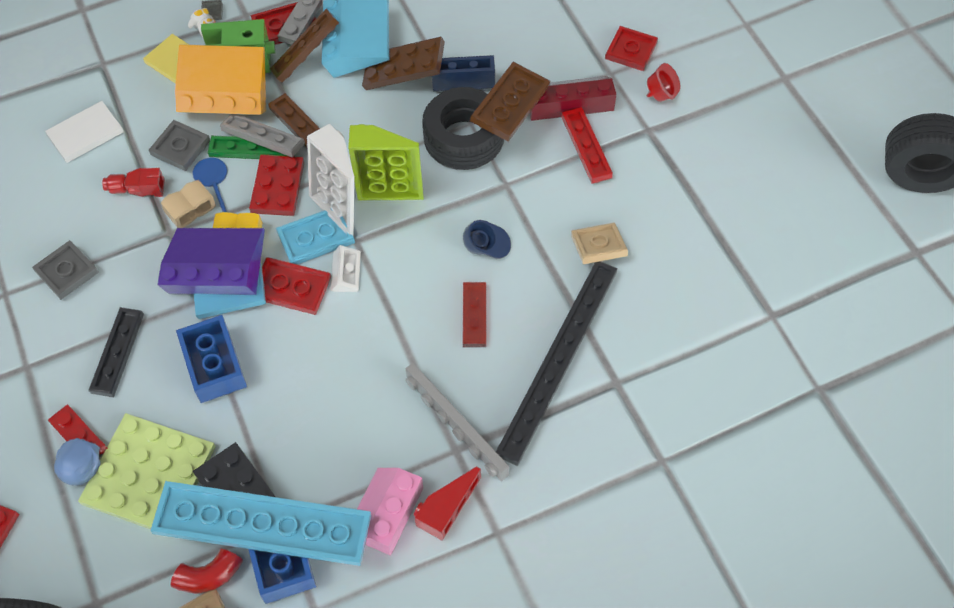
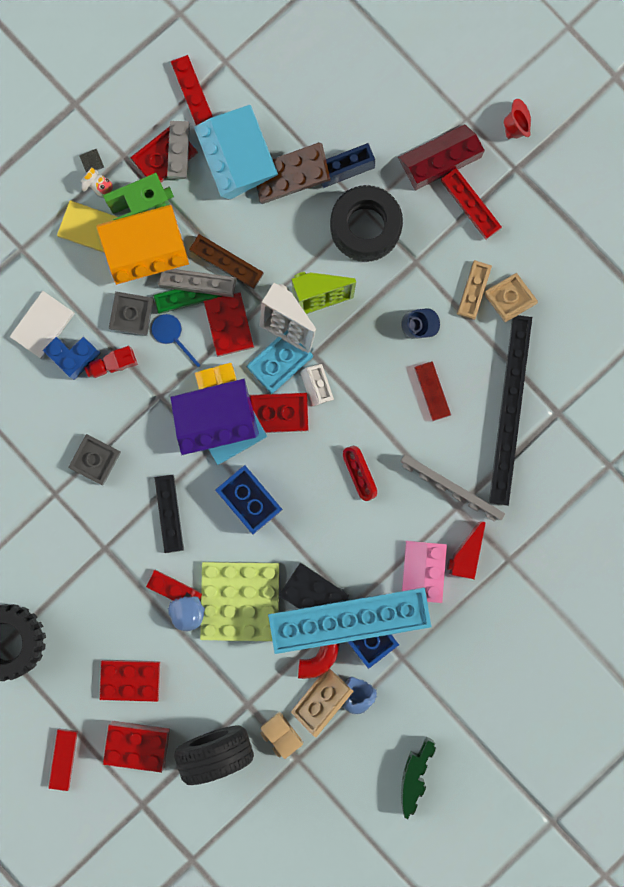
camera: 20 degrees left, 25 degrees up
tan brick [161,180,216,228] -> none
reddish brown plate [270,9,339,83] -> none
reddish brown plate [470,61,551,142] -> none
red tile [605,26,658,72] -> none
none -> blue brick [43,337,101,380]
none -> red plate [343,445,377,501]
none -> tan tile [457,260,492,320]

